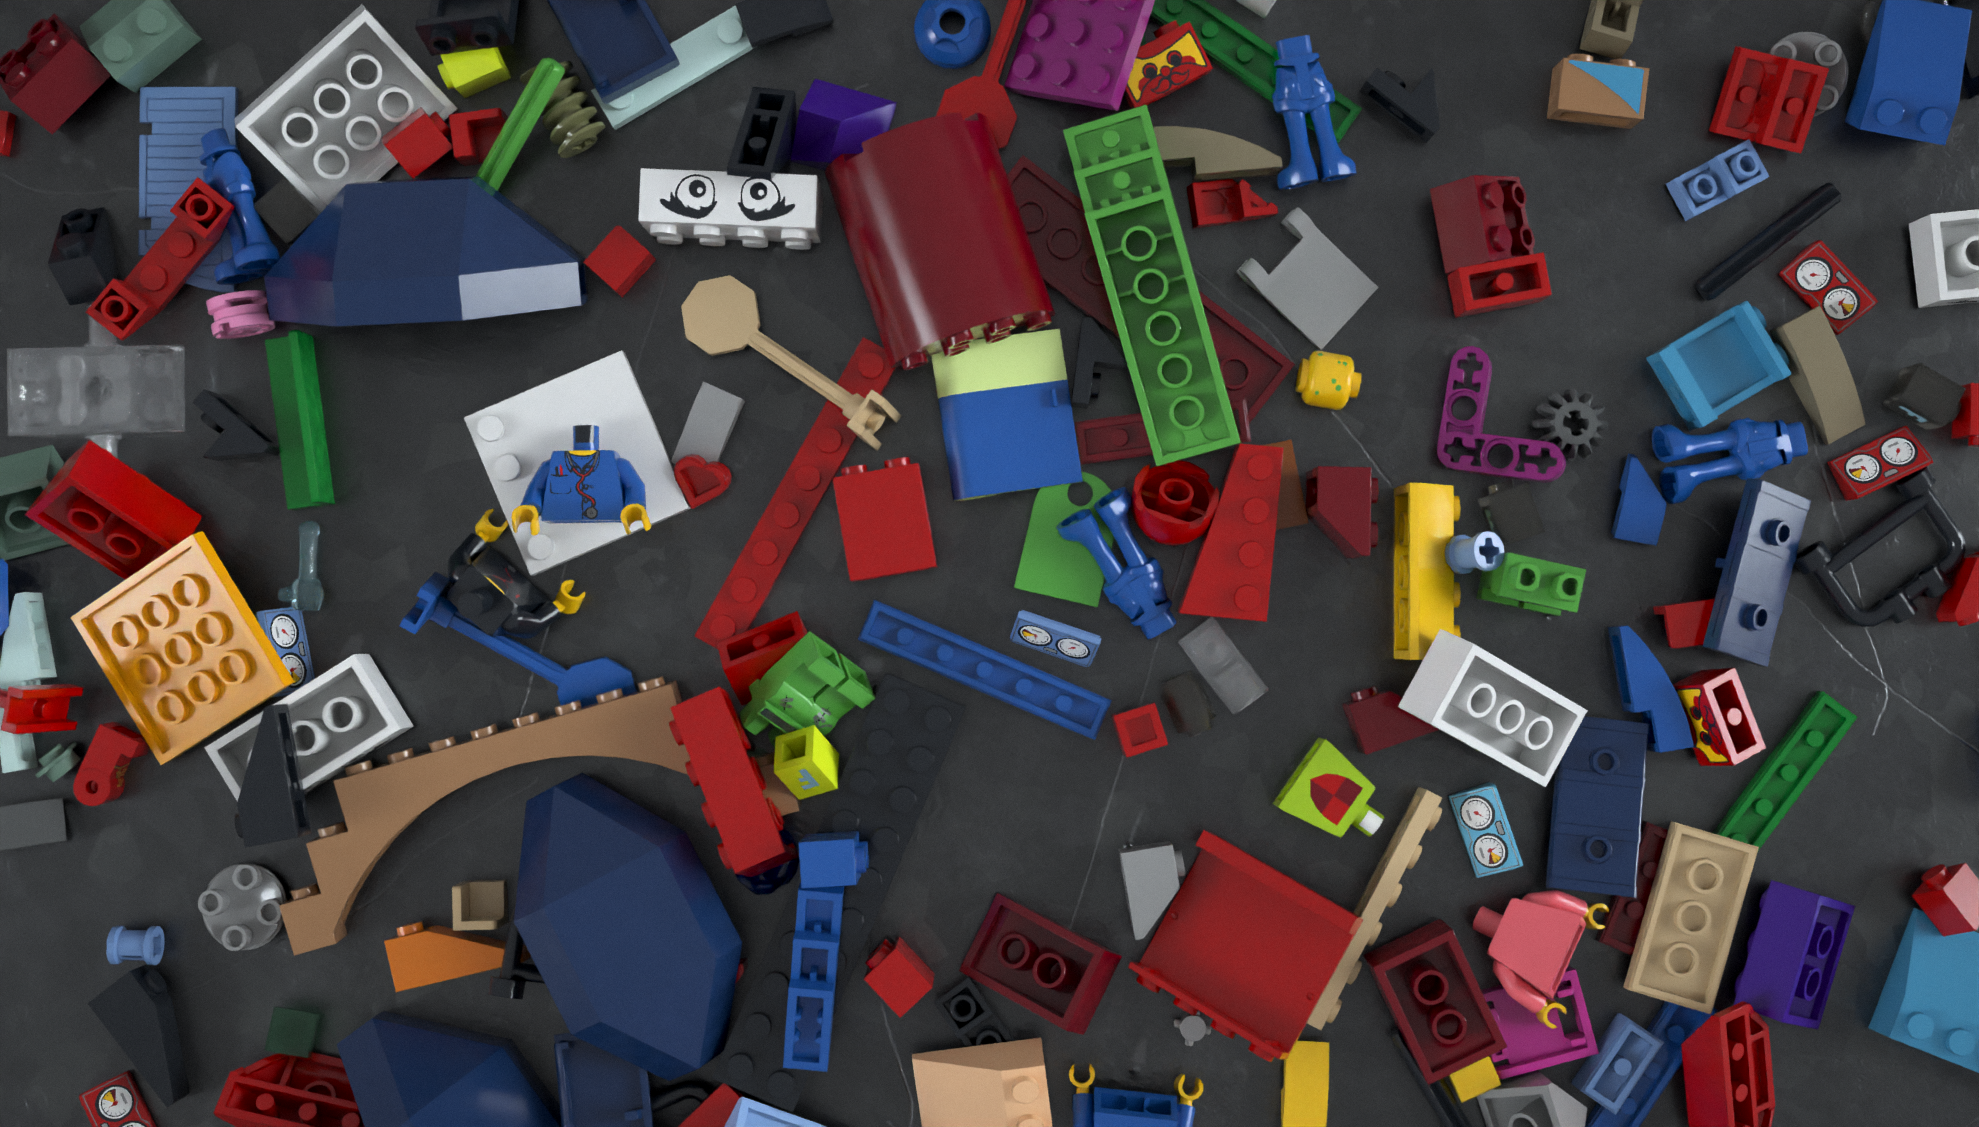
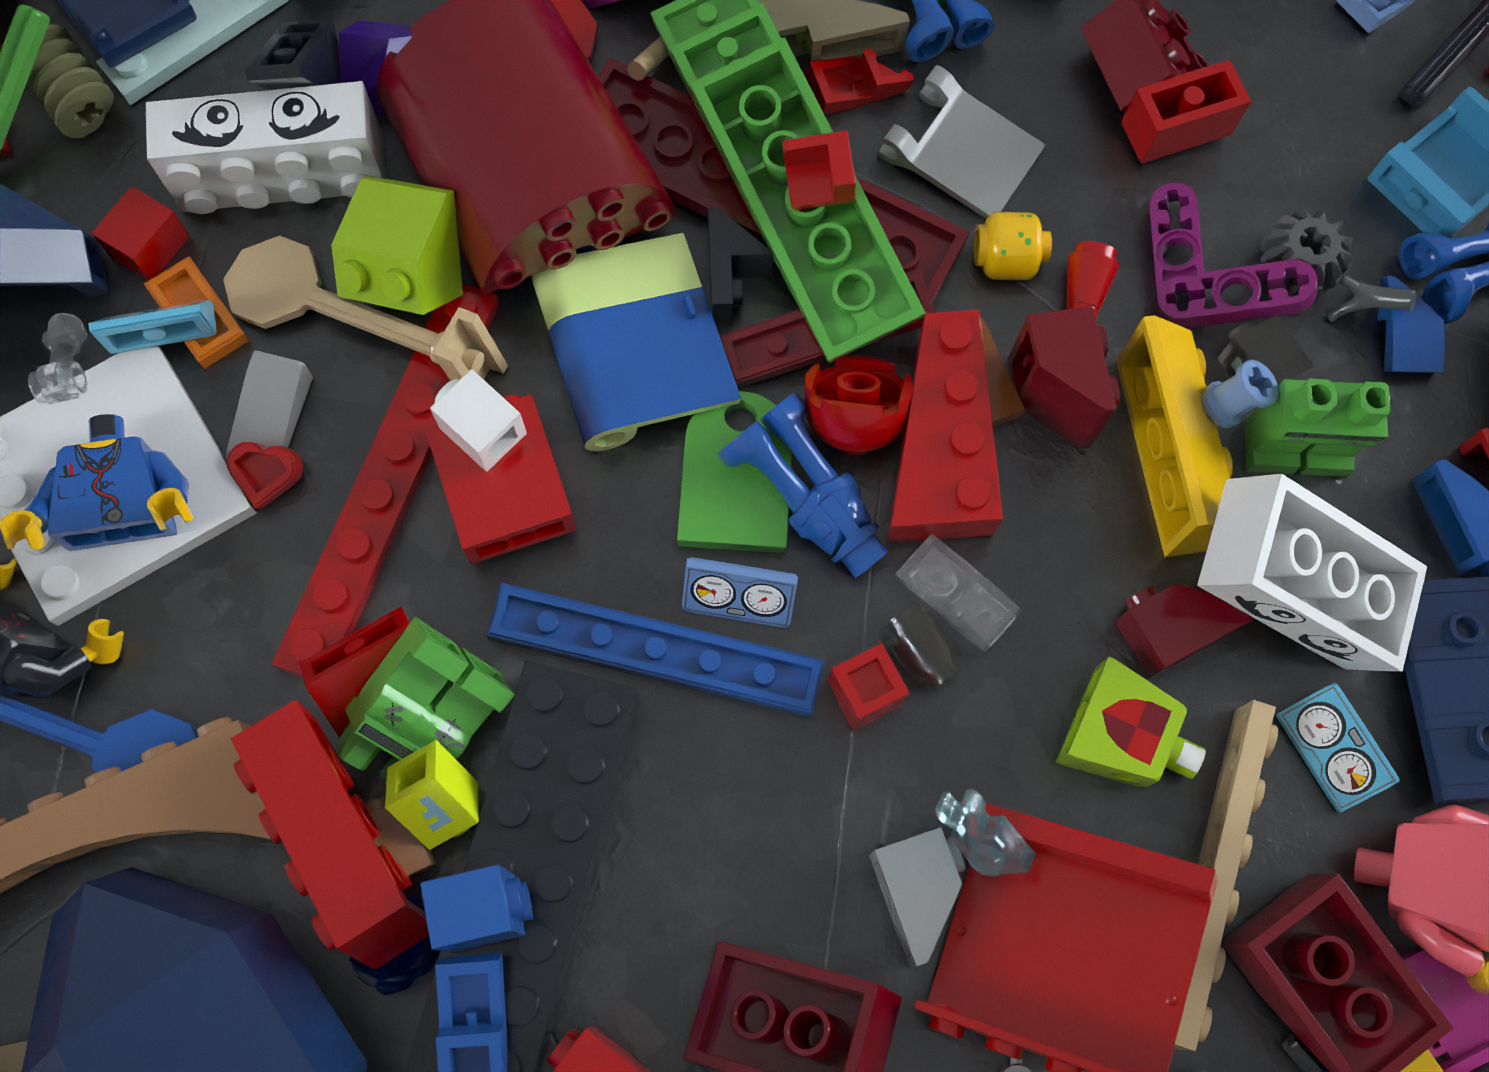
camera: 10 degrees left, 15 degrees down
none -> clear bar [28,313,88,404]
none -> medium azure slope [88,299,217,354]
none -> orange tile [144,256,249,369]
none -> lime slope [331,176,463,315]
none -> white brick [430,369,527,472]
none -> tan wheel [627,36,669,81]
none -> red panel [782,130,856,210]
none -> clear light blue plate [934,789,1036,876]
none -> red cone [1066,241,1119,320]
none -> dark grey bar [1327,275,1417,322]

